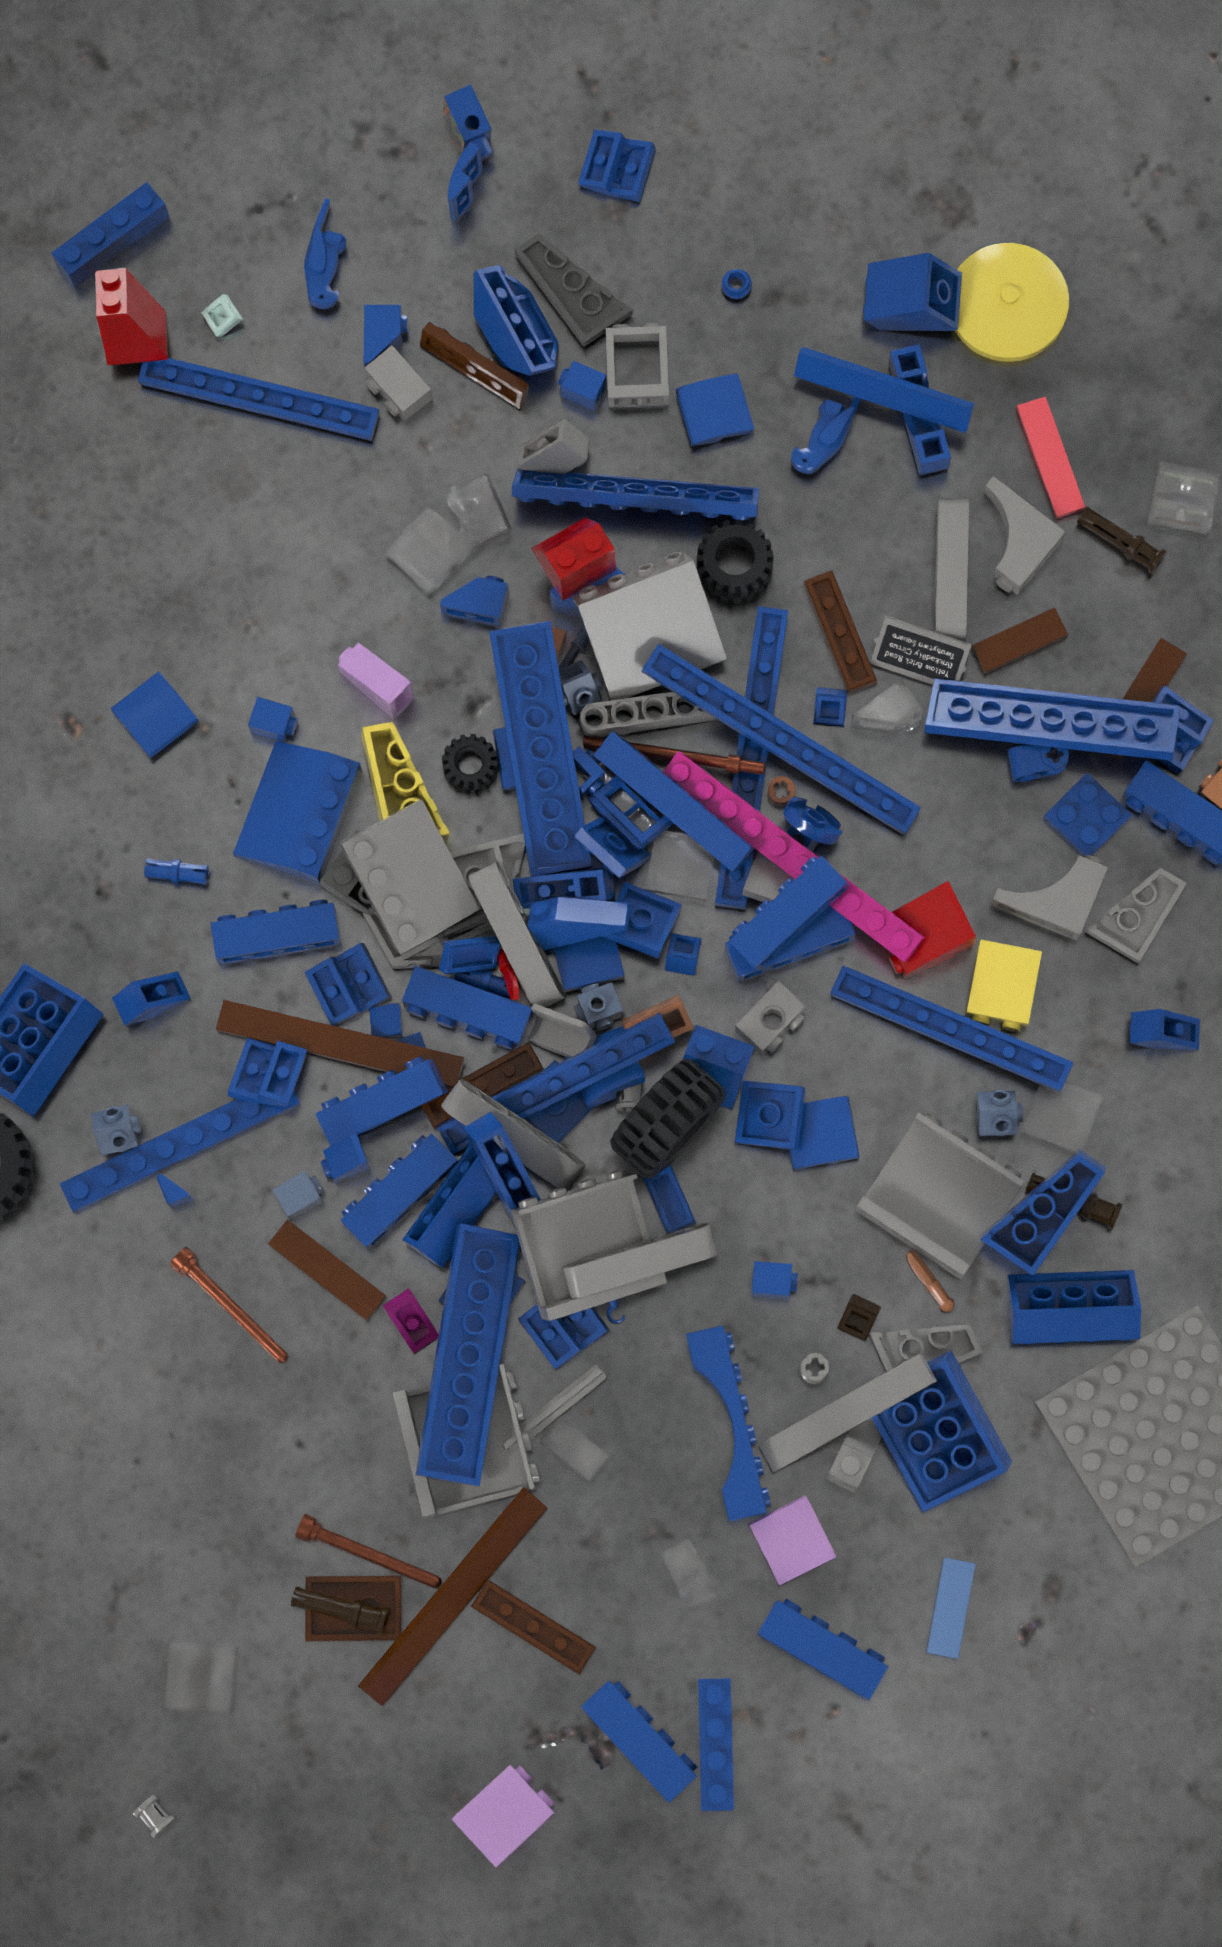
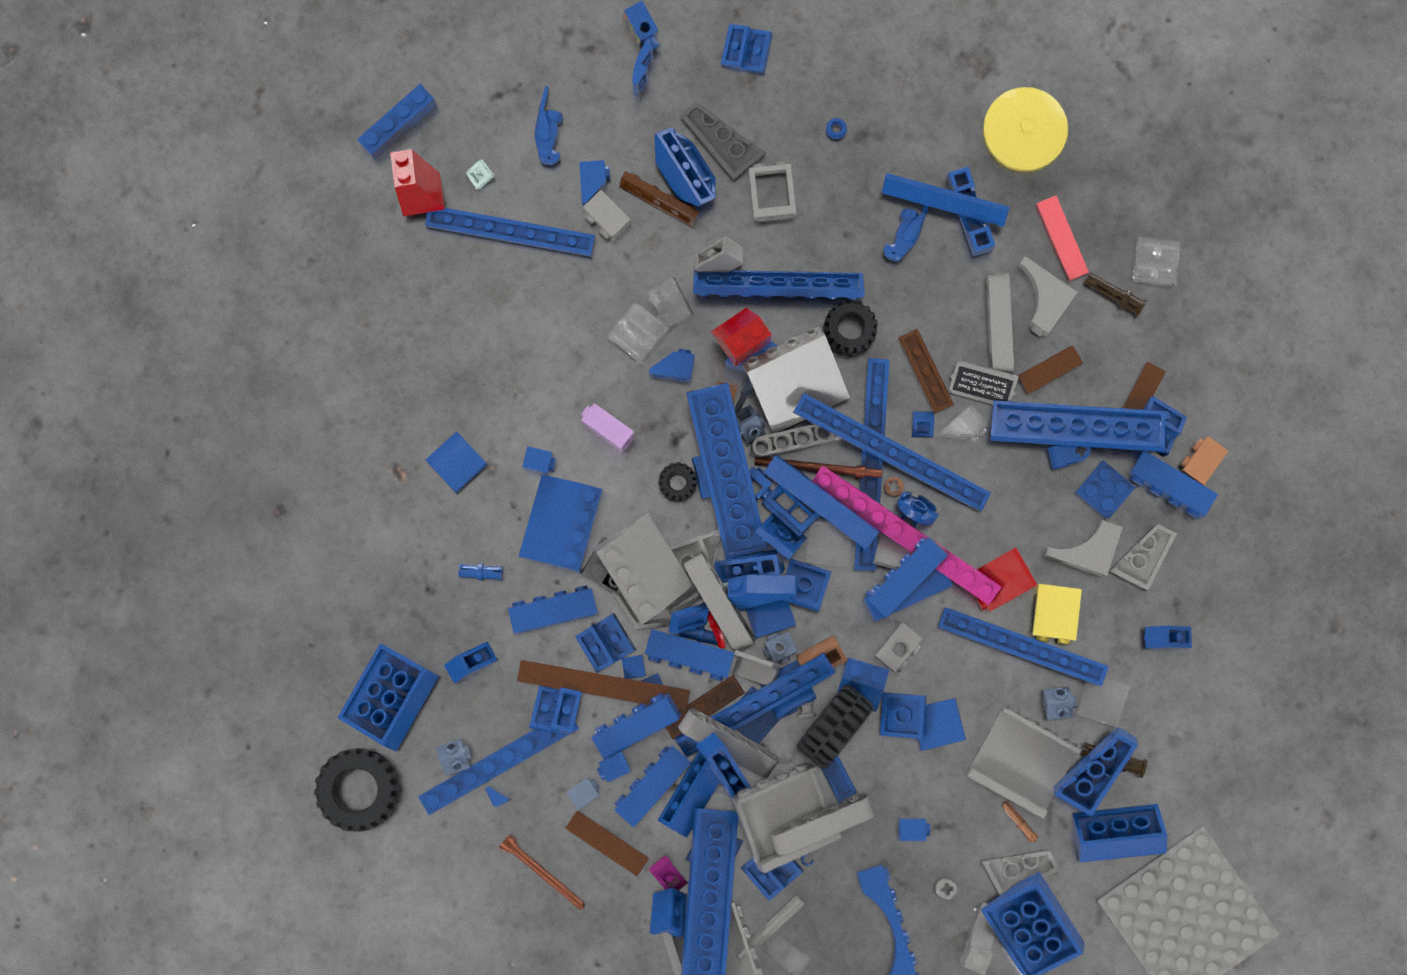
camera: 10 degrees left, 5 degrees up
light yellow wedge [360,722,450,843] -> none
blue brick [558,360,607,411] -> none
blue slope [665,933,702,975] -> none
blue slope [675,373,754,446] -> none
light grey tile [758,1353,937,1473] -> none
dark brown slope [837,1294,881,1341] -> none
blue slope [863,253,962,331] -> none
none -> blue panel [650,888,687,937]

